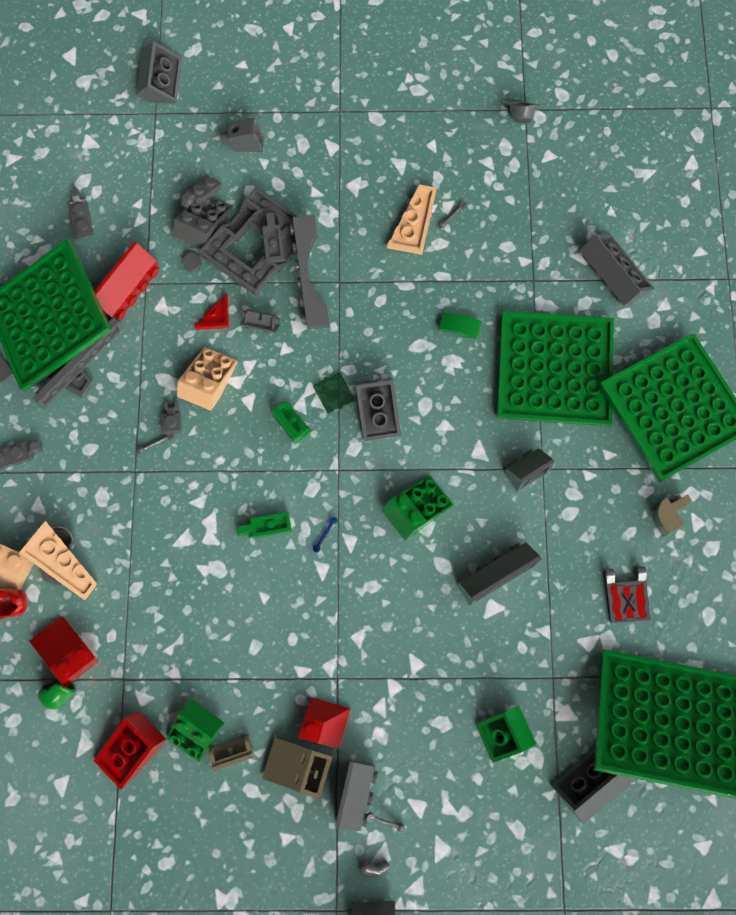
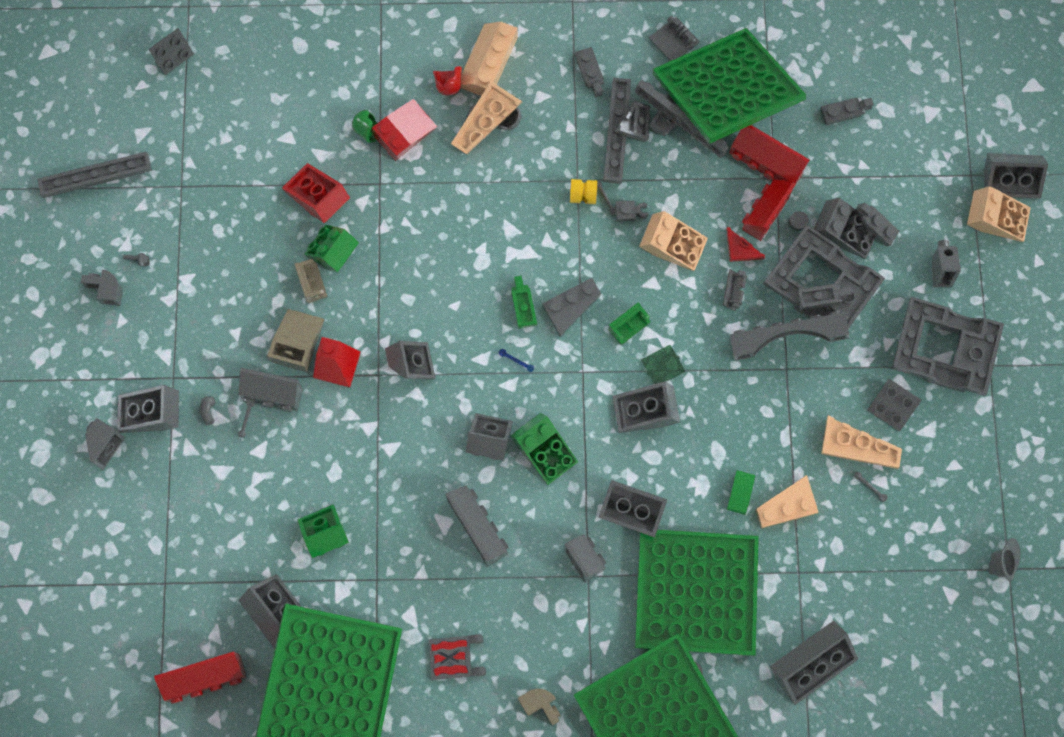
camera: 85 degrees right, 0 degrees up
none -> red slope [154,651,247,704]
none -> dark grey slope [385,341,436,380]
none -> dark grey slope [466,413,513,461]
none -> dark grey wing [542,278,601,337]
none -> yellow wheel [570,179,597,204]
none -> dark grey slope [598,480,667,537]
none -> dark grey plate [603,78,631,184]
none -> dark grey wing [616,101,650,142]
none -> red slope [742,179,796,241]
none -> light nougat wing [756,475,818,529]
none -> dark grey hinge [867,379,922,431]
none -> dark grey piece [891,297,1004,396]
none -> light nougat slope [967,186,1031,242]

